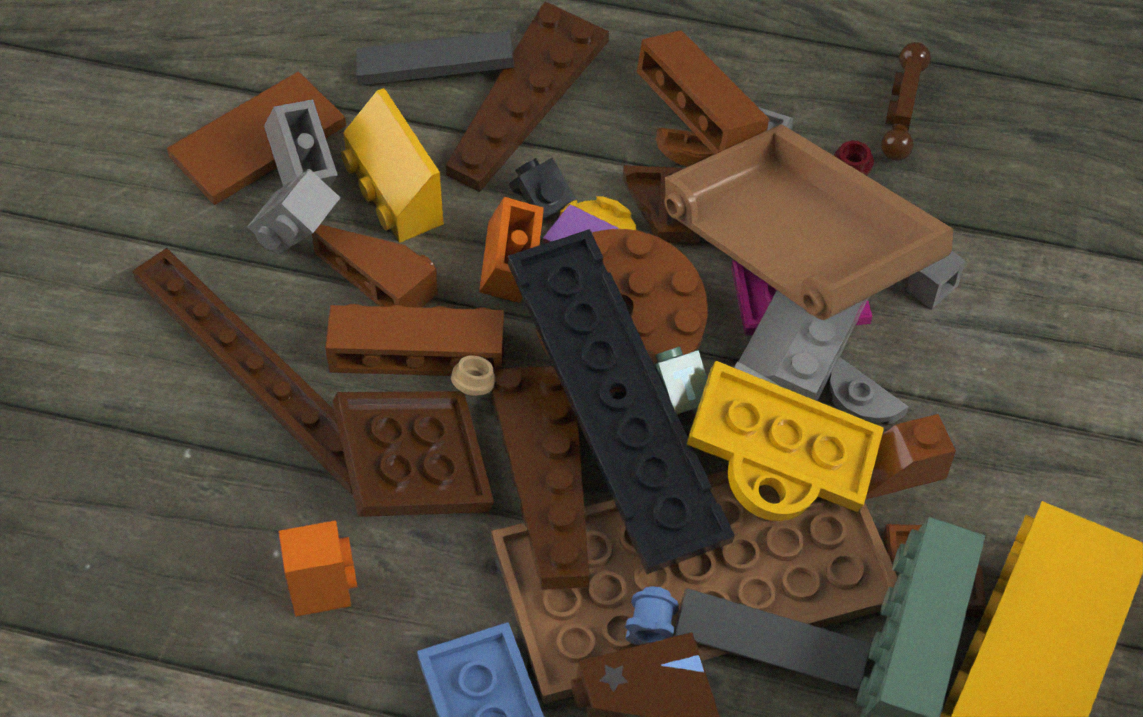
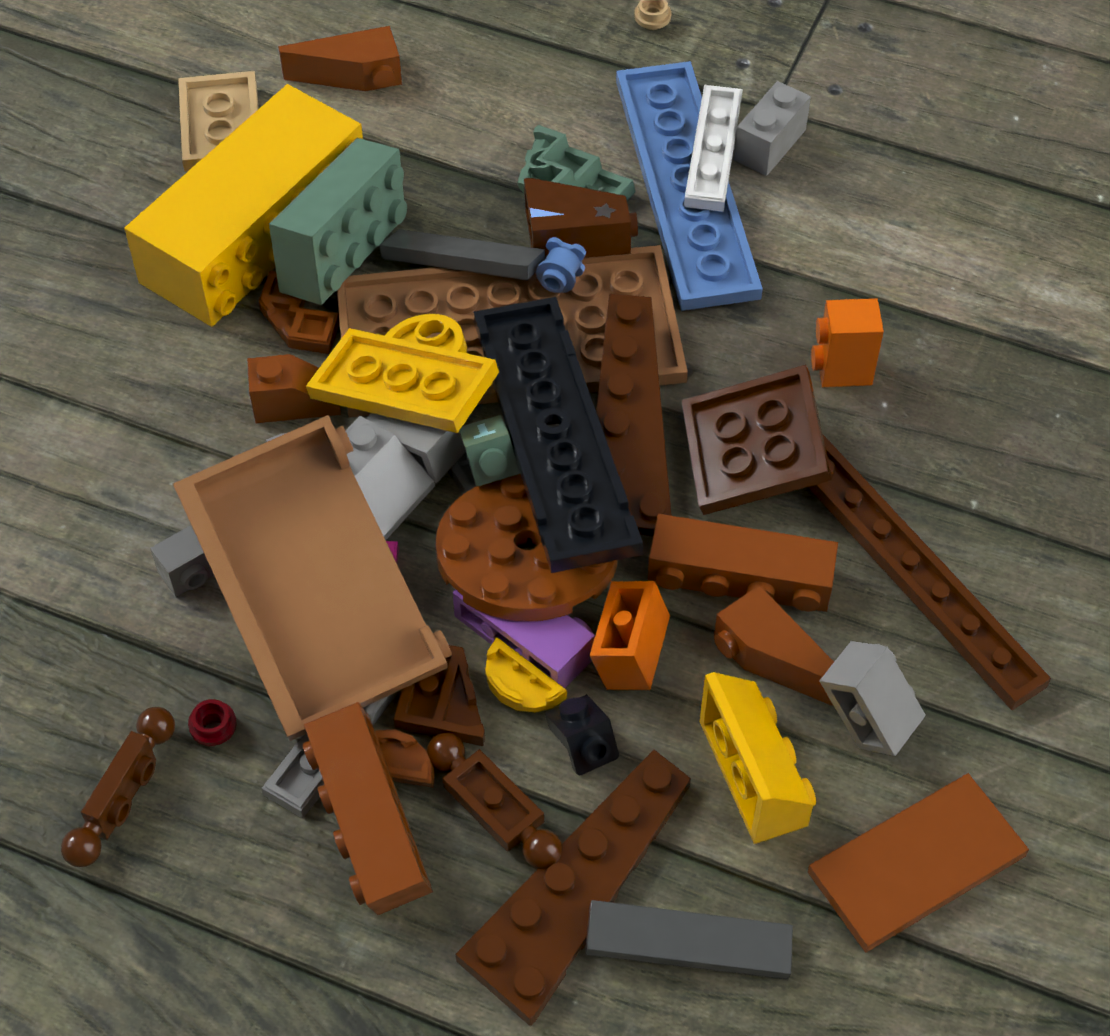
camera: 170 degrees left, 0 degrees up
light grey brick [264,100,337,187] -> none
tan plate [451,356,495,396] -> none
none -> reddish brown plate [427,733,562,869]

